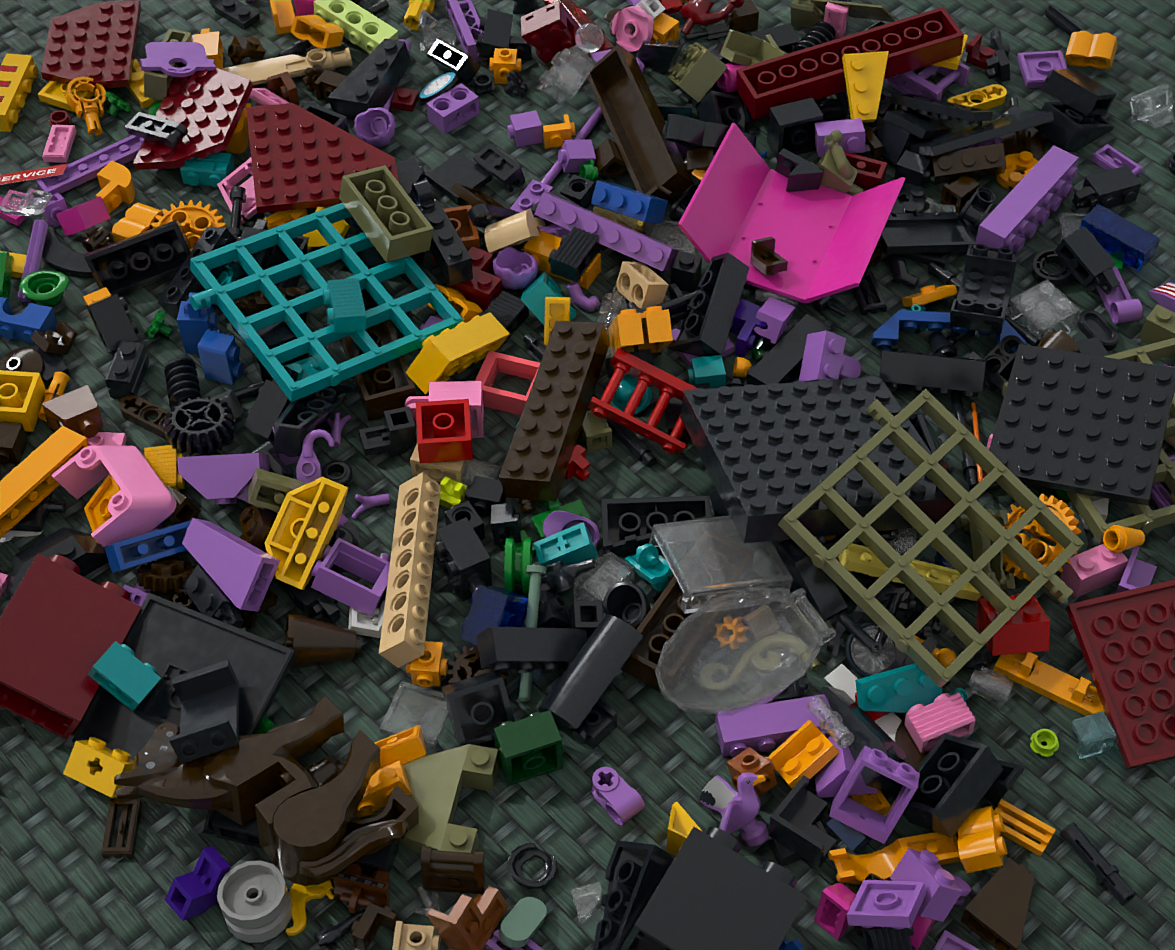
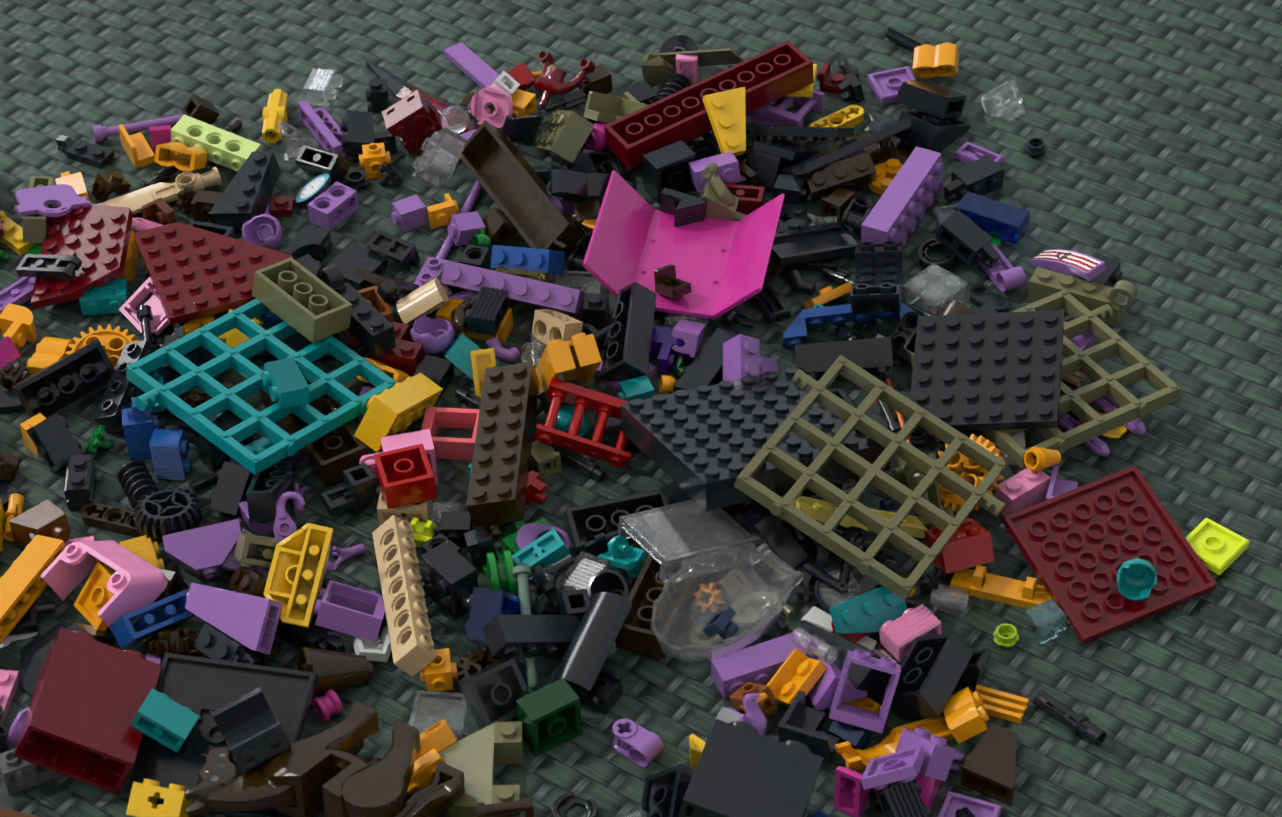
camera: 10 degrees left, 10 degrees down
none -> black arch [284,225,333,262]
none -> dark pink wheel [311,689,344,723]
none -> dark brown arm [451,300,472,333]
none -> dark blue tile [702,606,739,640]

